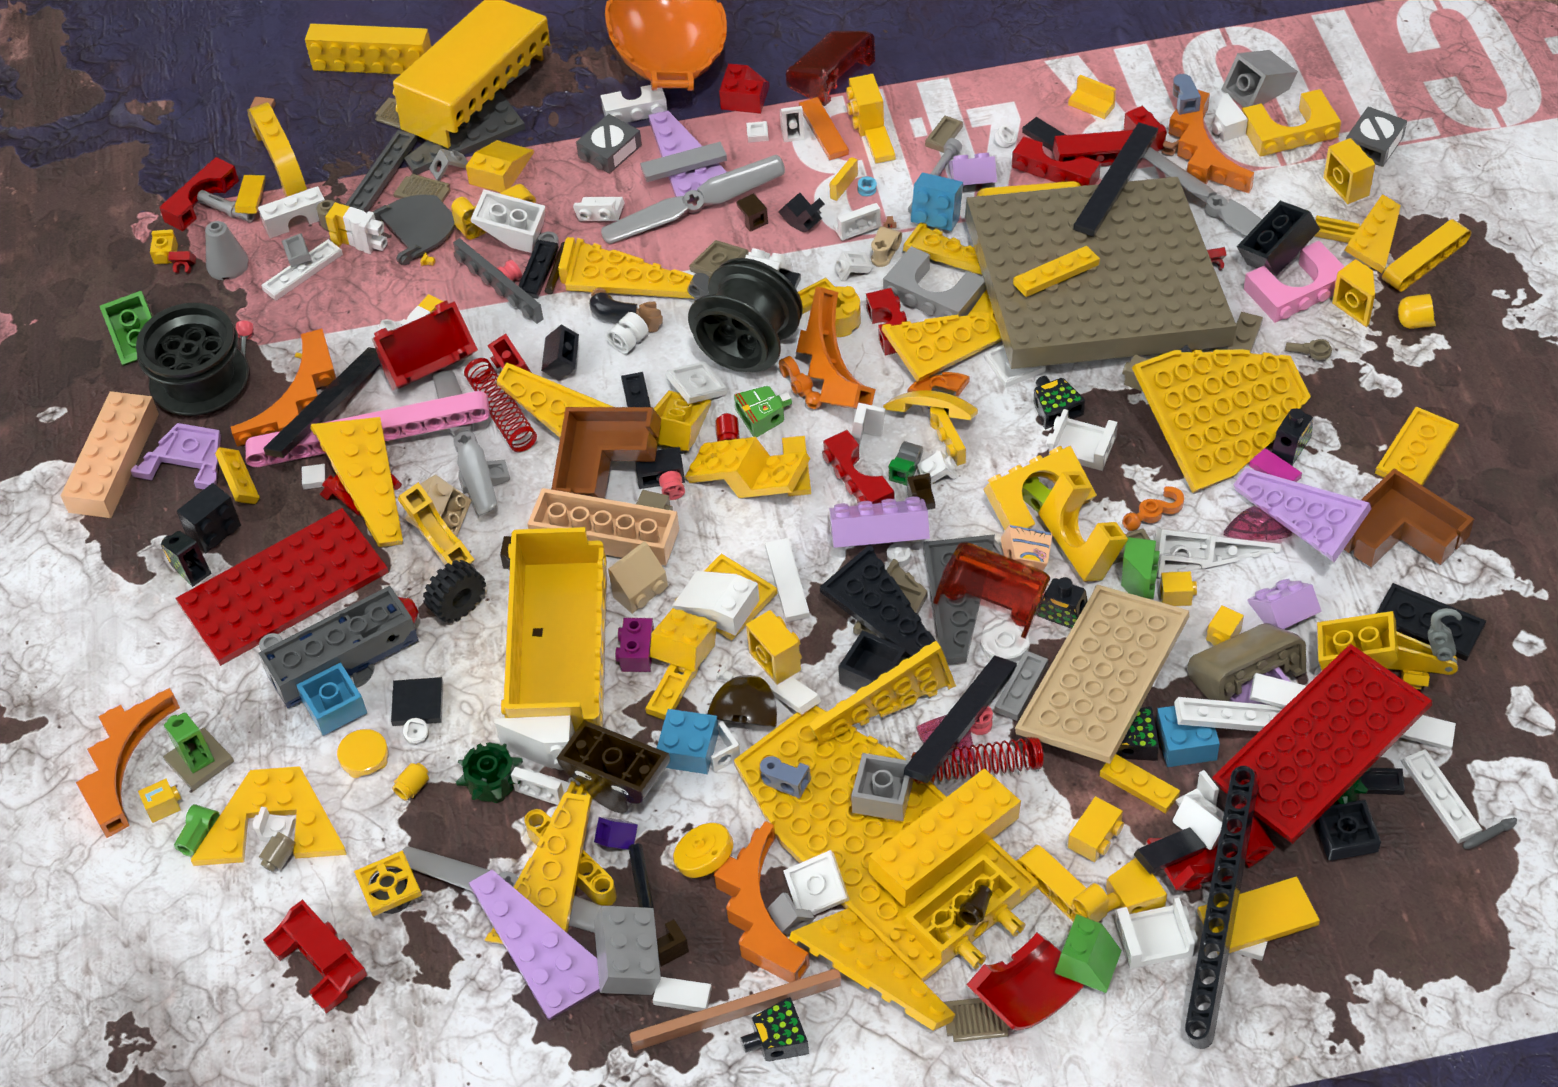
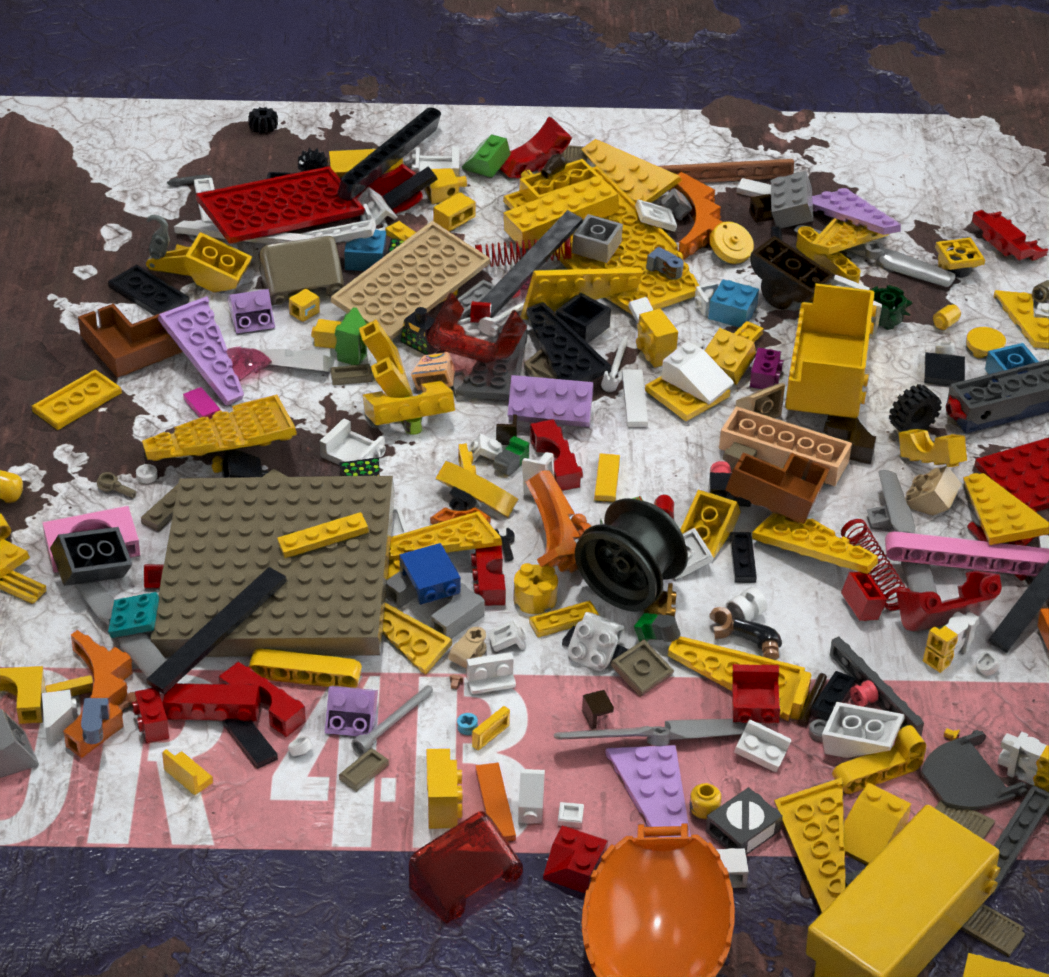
camera: 175 degrees left, 10 degrees down
black brick [541,324,579,381] -> none
light grey tile [640,142,727,182] -> none
yellow bracket [685,437,810,498] -> none
dark brown brick [707,675,777,727] -> none
black torso [740,997,809,1062] -> none
black brick [778,193,825,232] -> none
dark azure brick [911,172,963,231] -> none
yellow beam [1016,845,1109,922] -> none
orange piece [1122,486,1184,531] -> none
black torso [1272,408,1313,466] -> none
yellow slope [1332,259,1375,327] -> none
none -> yellow tile [45,675,93,697]
none -> teal plate [108,592,159,638]
none -> black gear [248,107,278,134]
none -> black gear [298,147,328,172]
none -> blue panel [399,543,461,605]
none -> red tile [470,301,491,323]
none -> white piece [479,301,525,337]
none -> black bar [495,527,515,561]
none -> white piece [601,336,628,392]
none -> yellow head [689,783,721,819]
none -> red panel [732,664,780,724]
none -> yellow wing [774,777,846,913]

